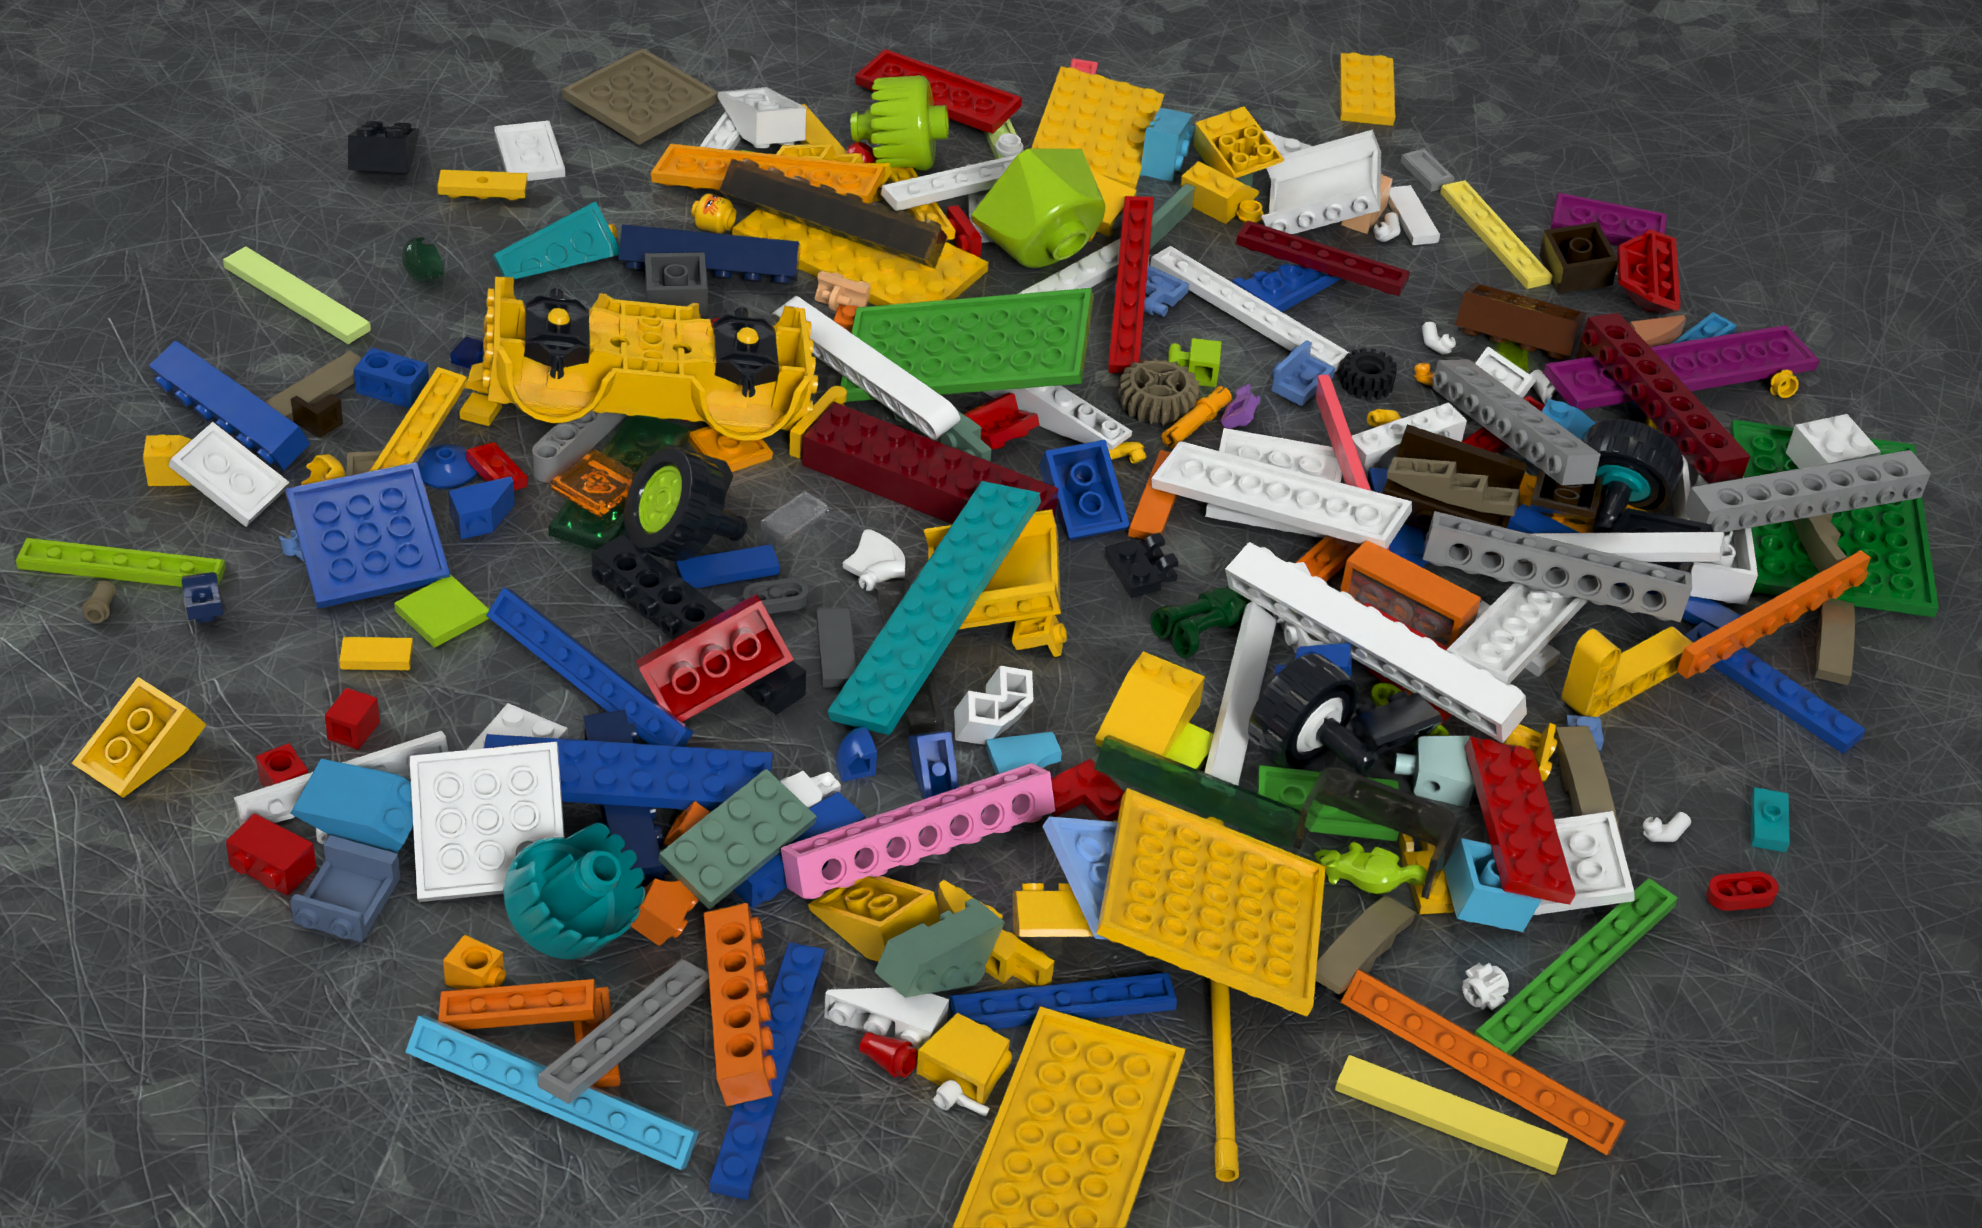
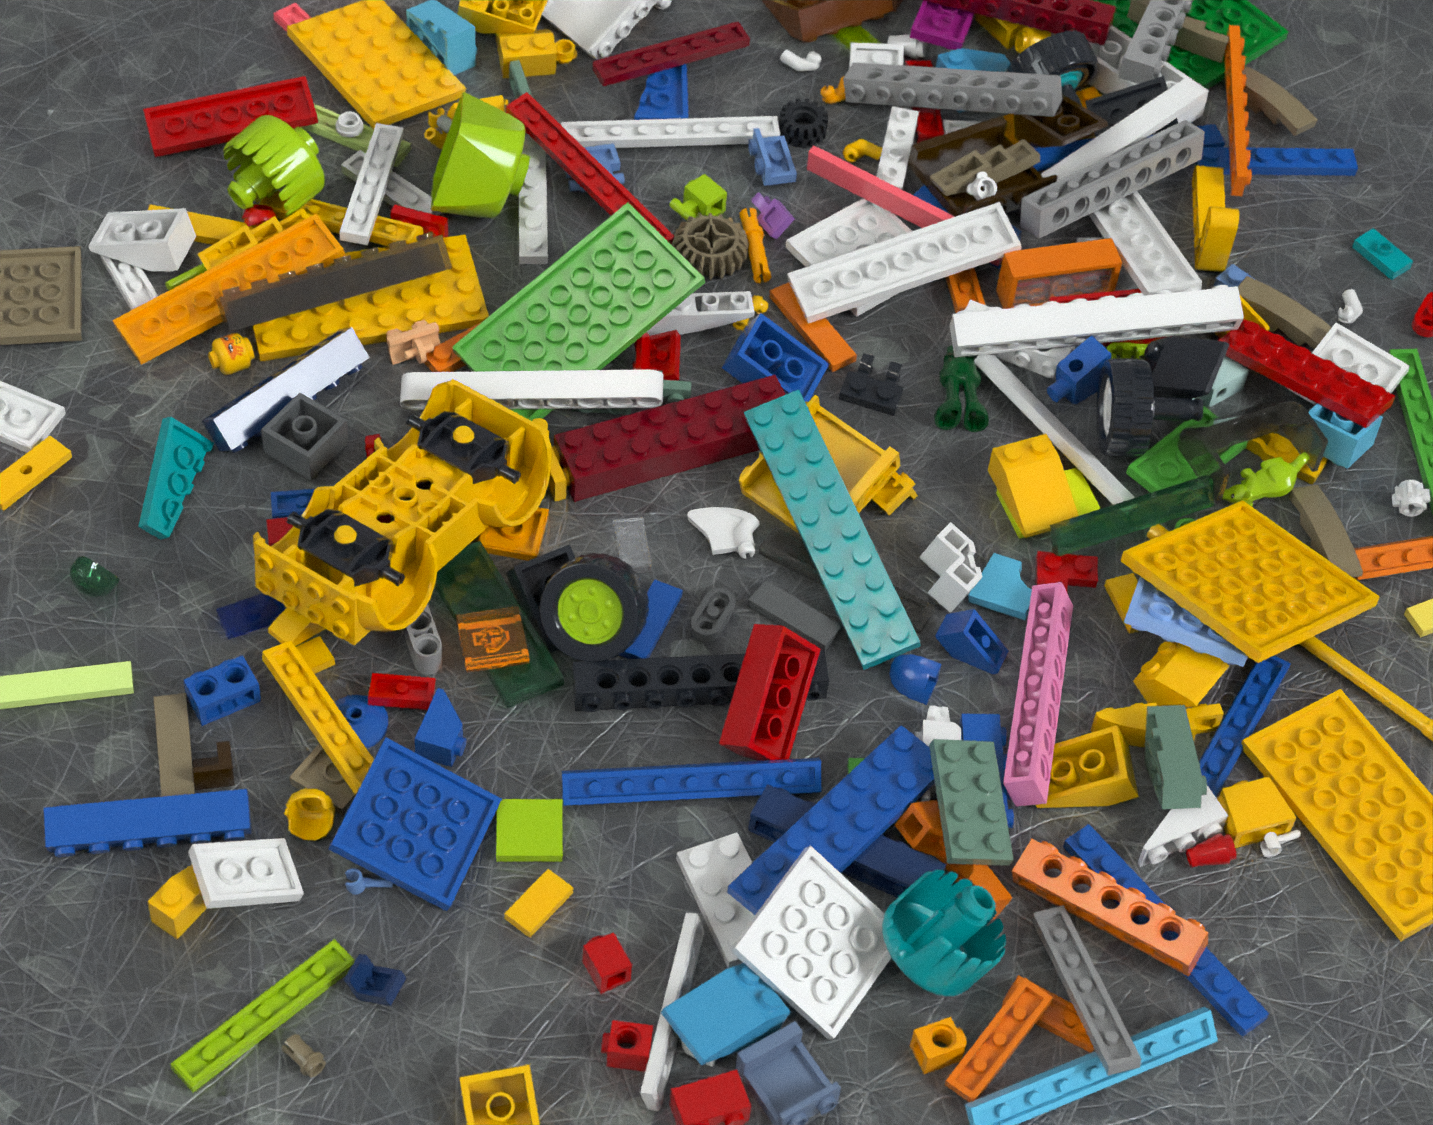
camera: 50 degrees left, 10 degrees up
none -> white plate [967,172,997,201]

